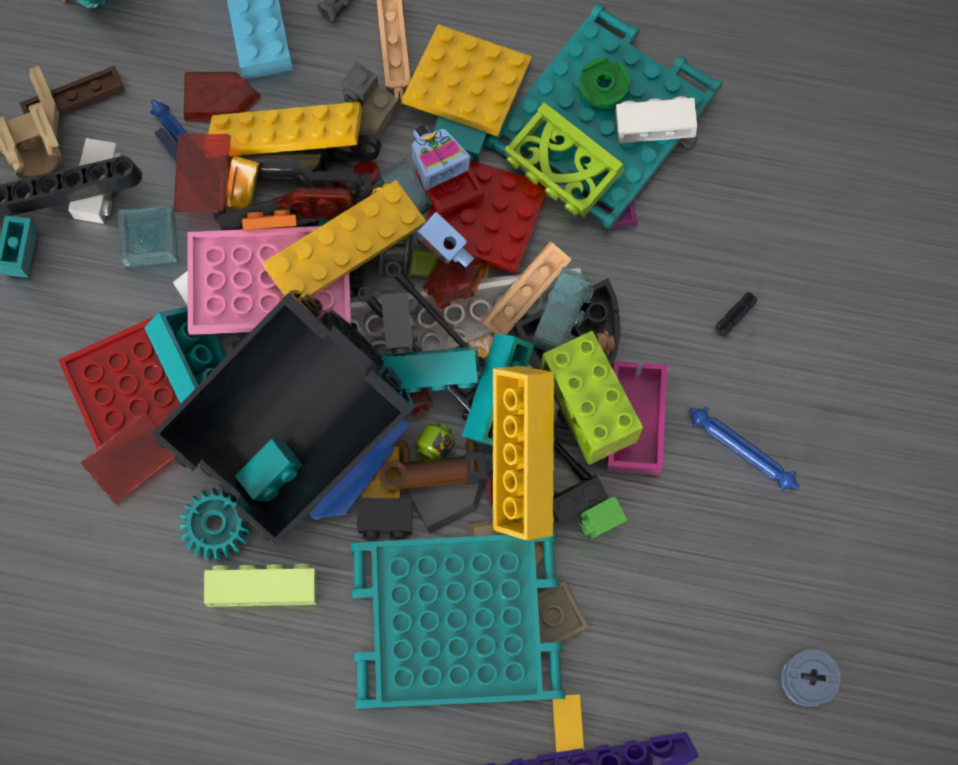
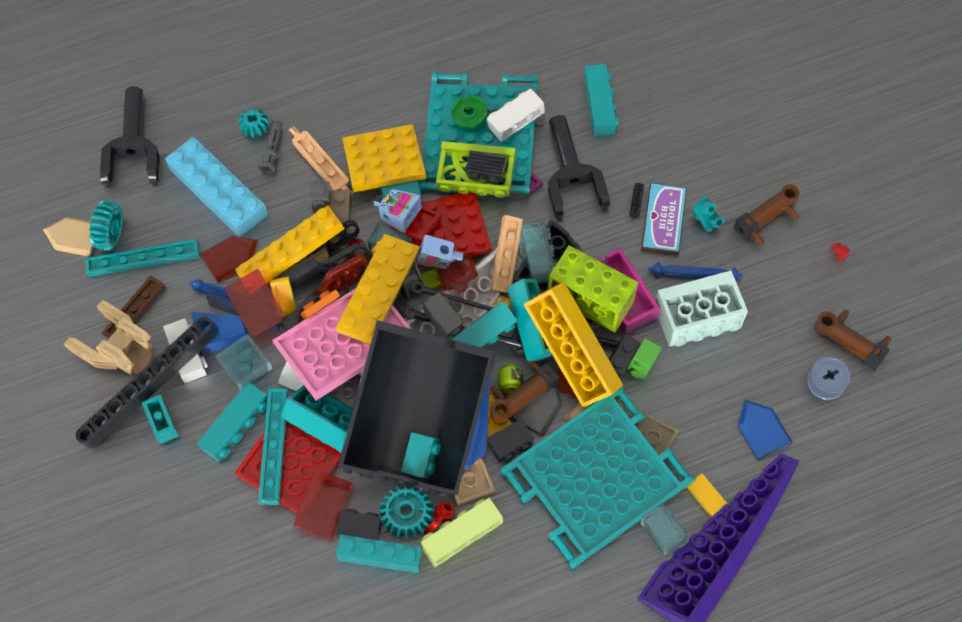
camera: 30 degrees left, 10 degrees down
none -> teal tile [85,238,200,277]
none -> blue slope [191,312,250,354]
none -> teal brick [197,382,267,462]
none -> teal tile [258,388,289,505]
none -> black brick [336,509,382,540]
none -> teal brick [336,535,423,573]
none -> red plate [423,501,455,536]
none -> tan tile [453,458,496,507]
none -> black brick [465,150,508,184]
none -> black piece [548,115,610,218]
none -> teal brick [584,64,619,136]
none -> clear light blue brick [640,504,687,555]
none -> tile [641,183,687,255]
none -> light aqua brick [655,271,748,347]
none -> teal hips [692,195,724,233]
none -> reddish brown piece [734,184,800,245]
none -> blue tile [738,400,793,459]
none -> reddish brown piece [814,309,891,371]
none -> red tile [831,242,850,262]

